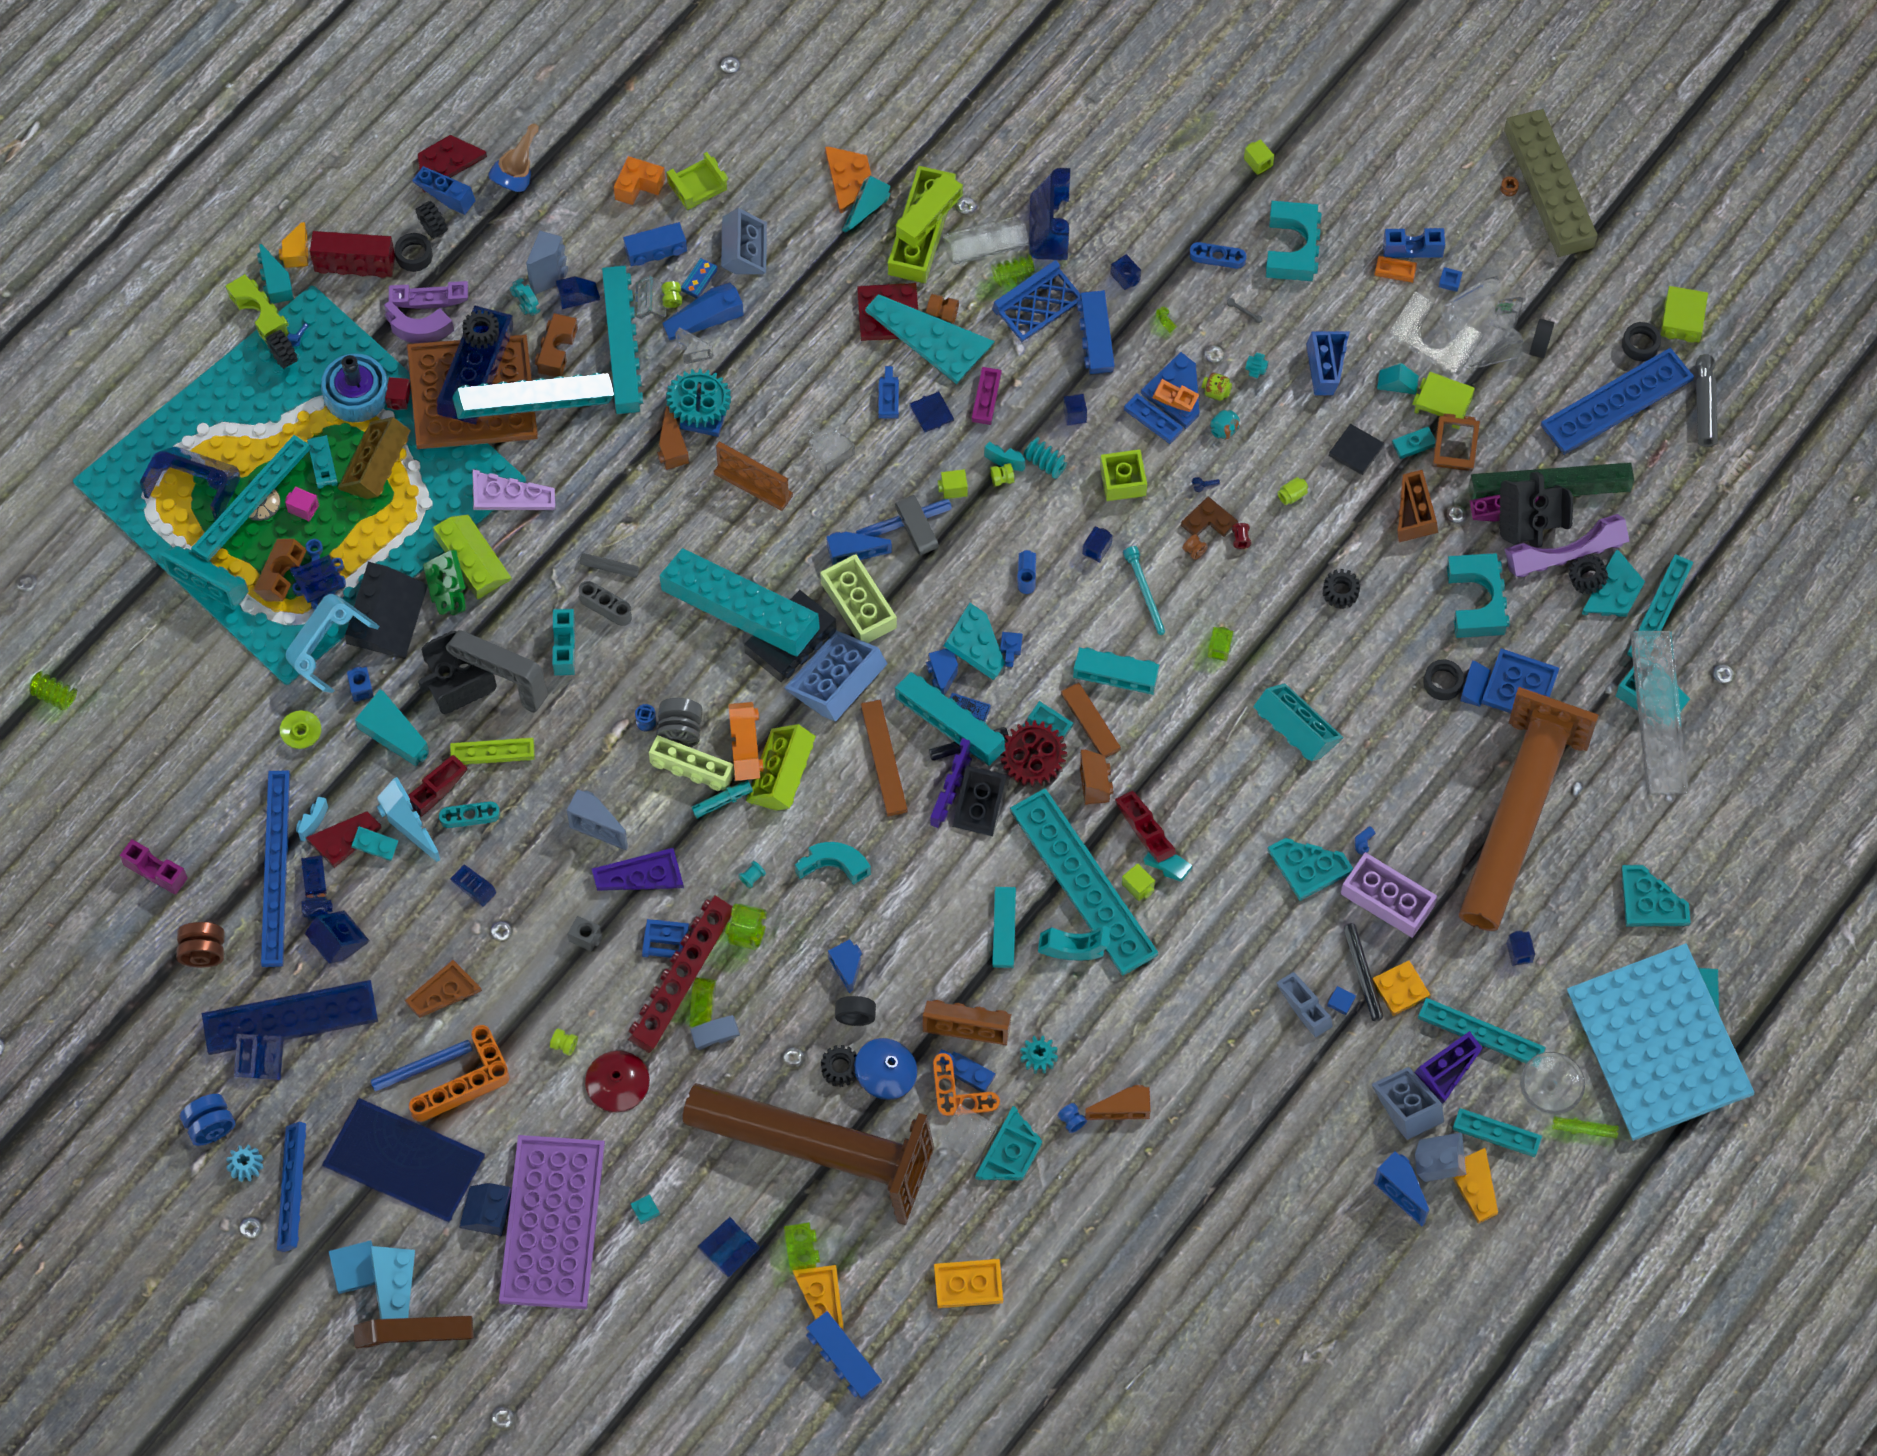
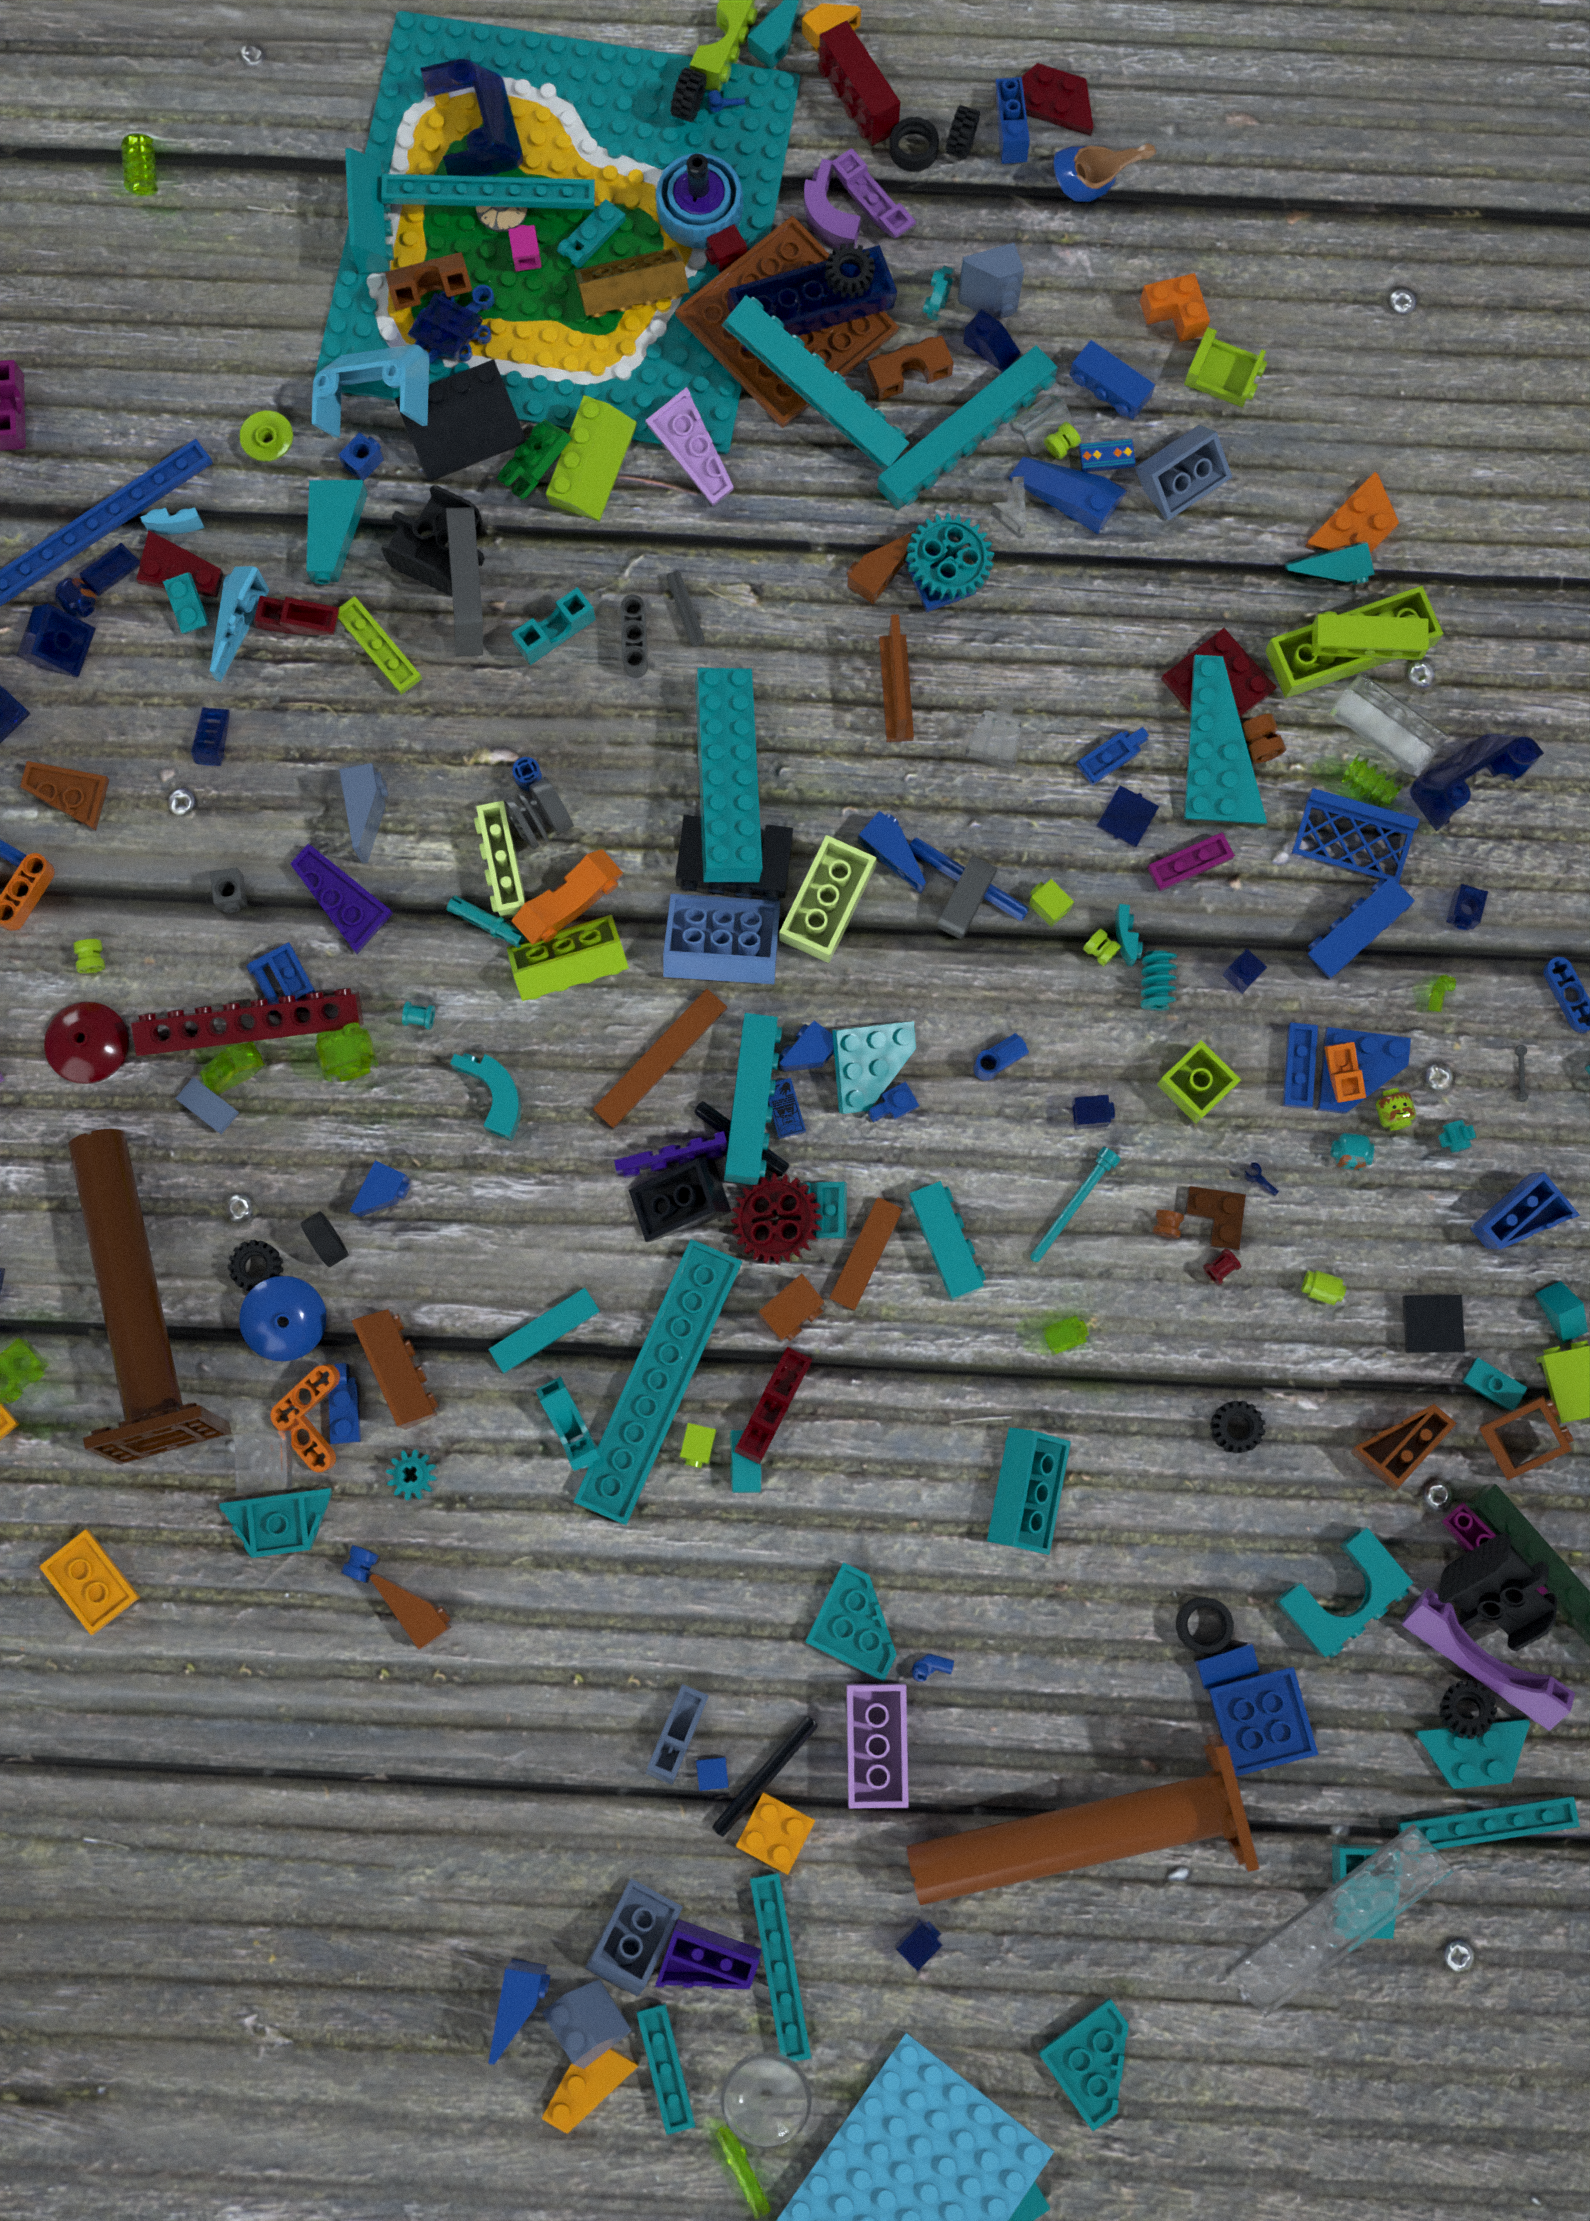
camera: 55 degrees right, 15 degrees up
teal beam [439,801,500,828] -> none

